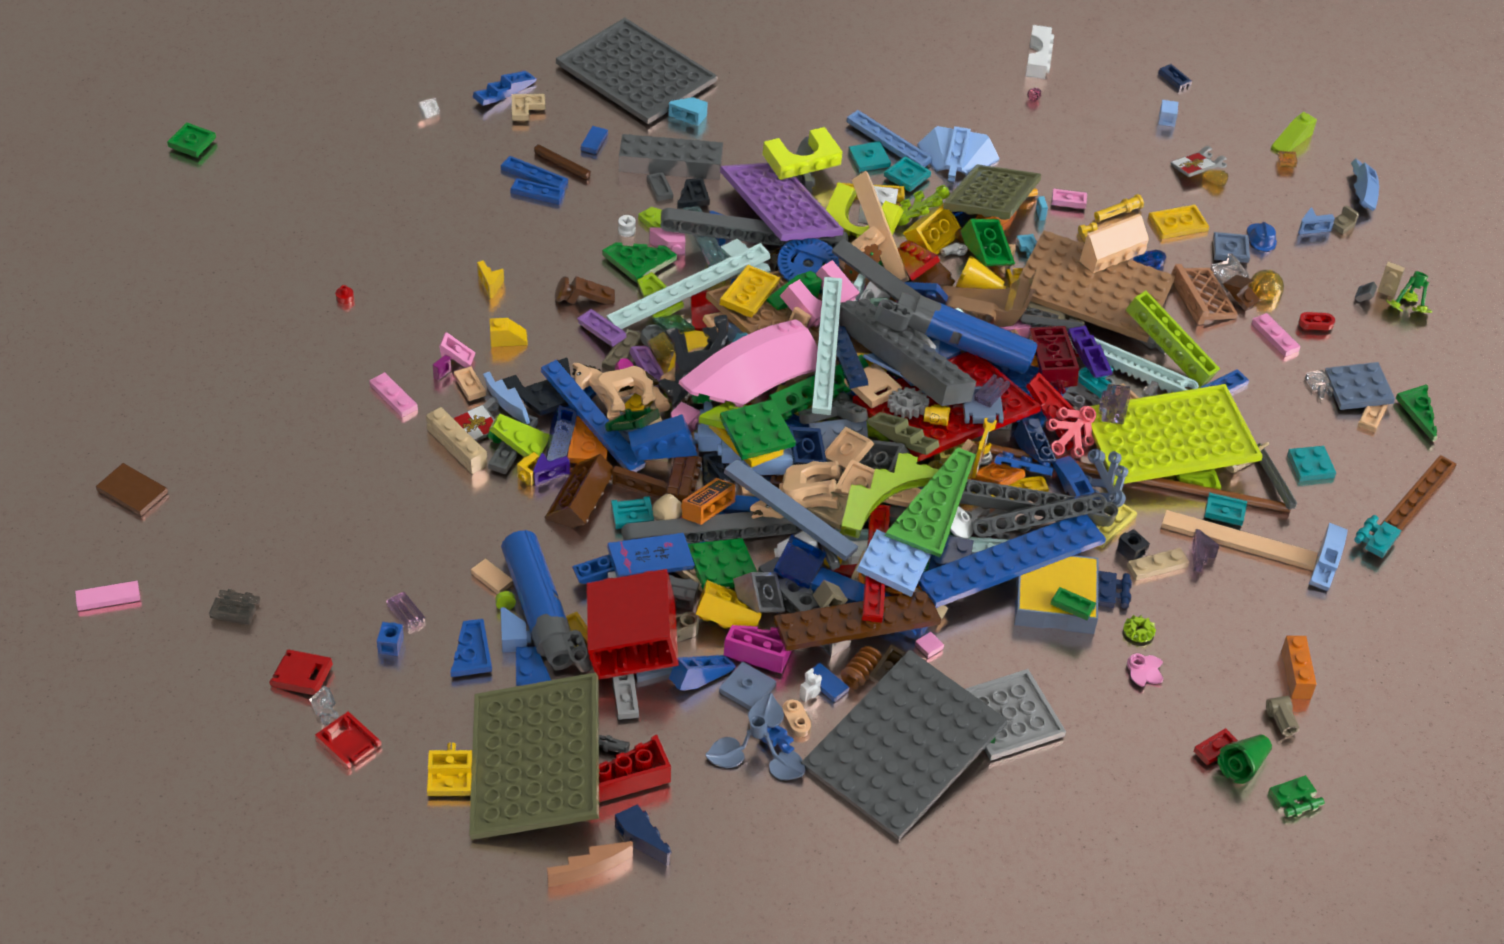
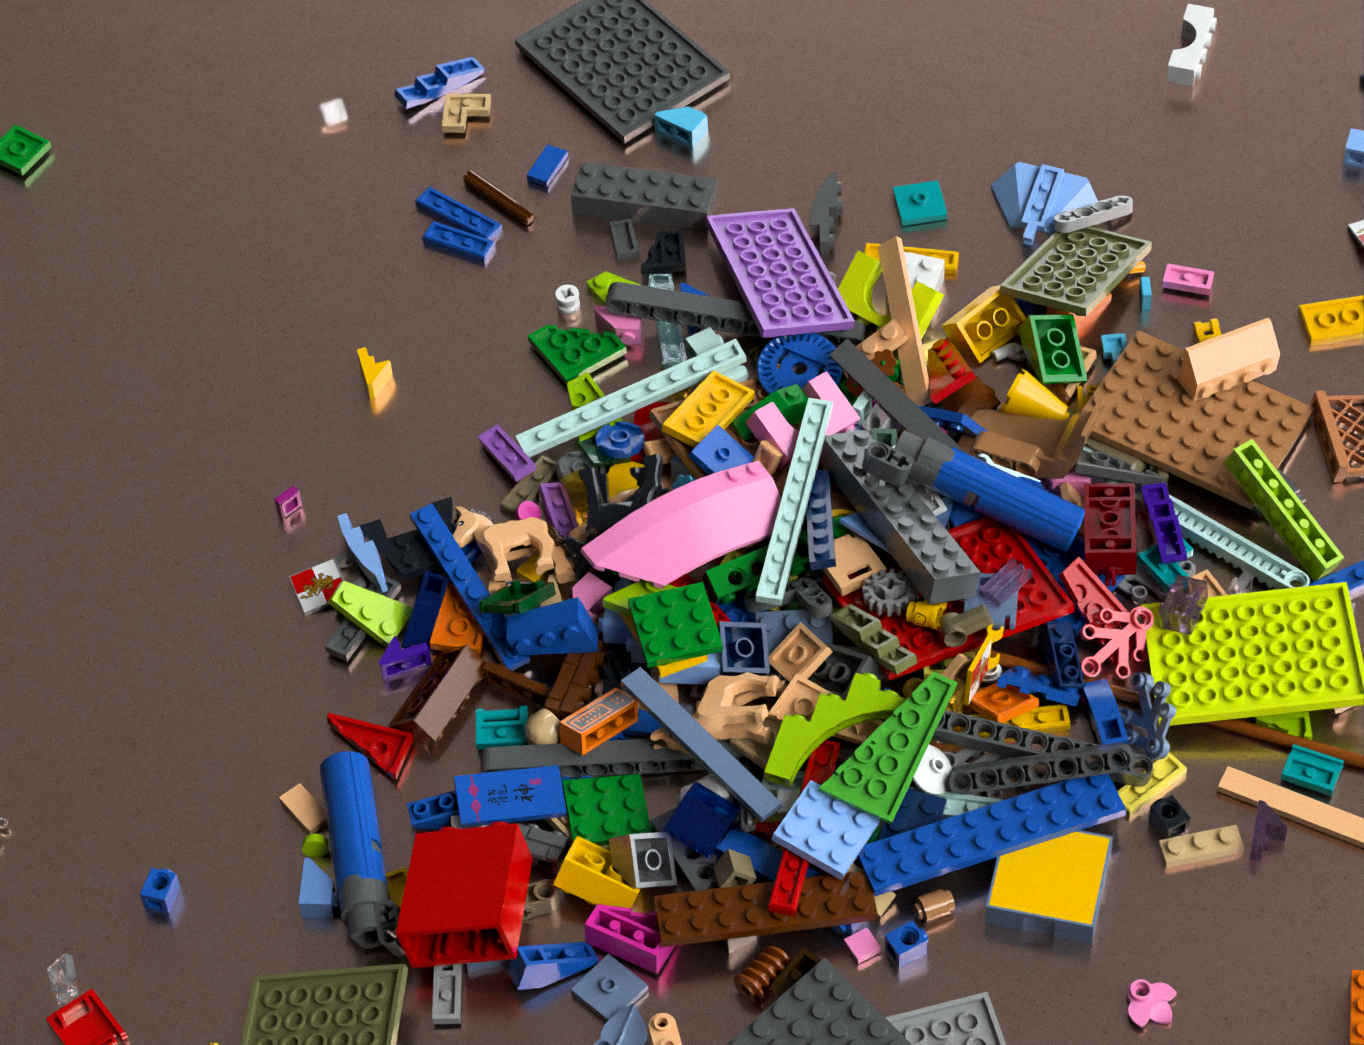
camera: 15 degrees right, 5 degrees up
red container [269,649,333,696] -> none
red tile [335,285,354,304] -> none
bright pink plate [369,372,418,418] -> none
clear purple tile [386,591,426,631] -> none
tan brick [426,407,487,474] -> none
bright pink slope [439,332,475,368] -> none
blue wing [450,619,492,677] -> none
light nougat plate [454,366,486,401] -> none
yellow slope [489,318,528,347] -> none
blue wing [516,647,551,686] -> none
yellow bracket [517,452,539,486] -> none
reddish brown piece [555,276,615,304] -> none
neon yellow arch [763,127,843,180] -> none
white plate [799,668,822,702] -> none
blue tile [812,663,849,702] -> none
medium blue plate [846,110,932,167] -> none
teal plate [884,156,932,192] -> none
lime plant [898,185,950,226] -> none
clear pink hinge [1027,87,1042,102] -> none
green plate [1050,587,1096,621] -> none
yellow pin [1094,194,1144,222] -> none
dark blue plate [1098,571,1132,608] -> none
lime gear [1123,615,1156,642] -> none
clear blue plate [1133,250,1166,268] -> none
none -> red wing [327,713,414,779]
none -> blue tile [596,421,645,459]
none -> plate [688,425,755,475]
none -> blue brick [885,920,929,969]
none -> medium nougat brick [913,889,955,923]
none -> dark tan piece [939,604,993,647]
none -> light grey beam [1054,196,1133,233]

